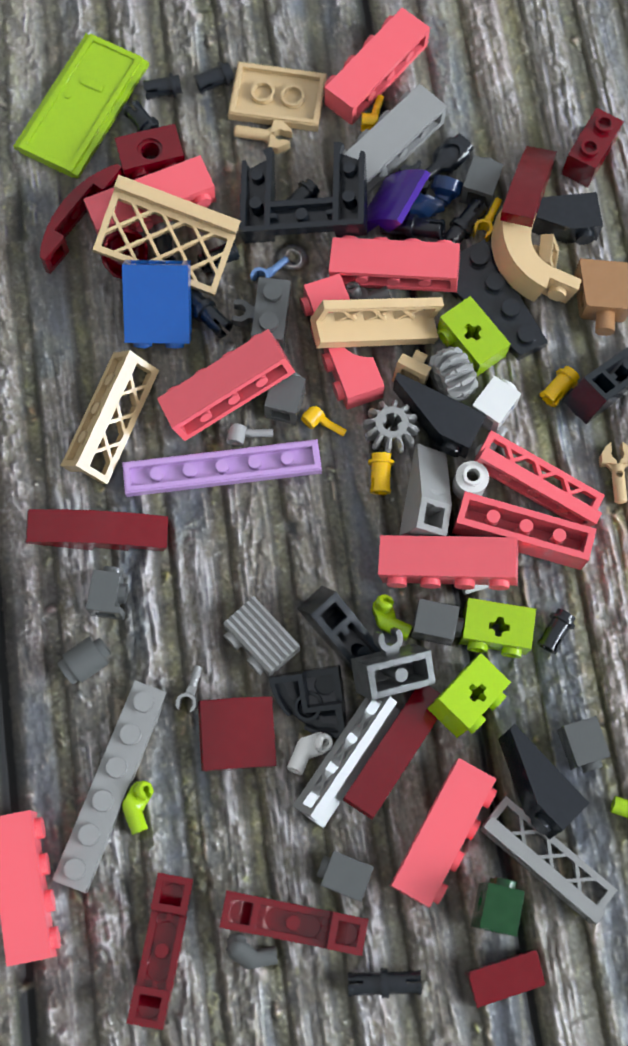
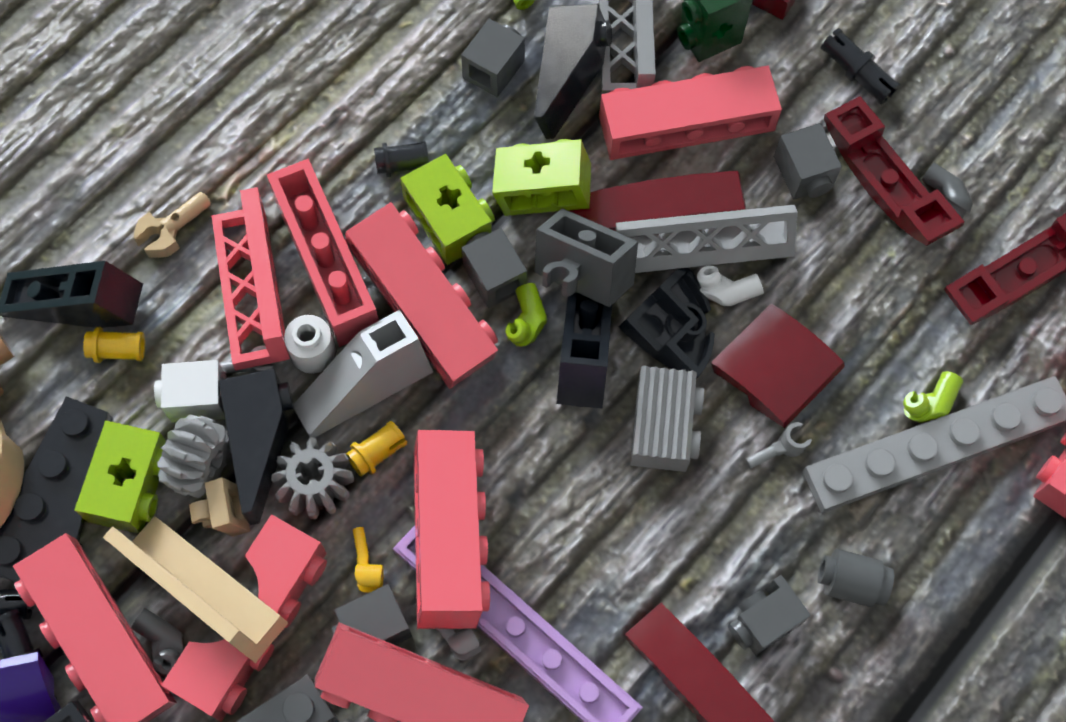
camera: 130 degrees left, 5 degrees down
none -> coral brick [413,430,490,629]

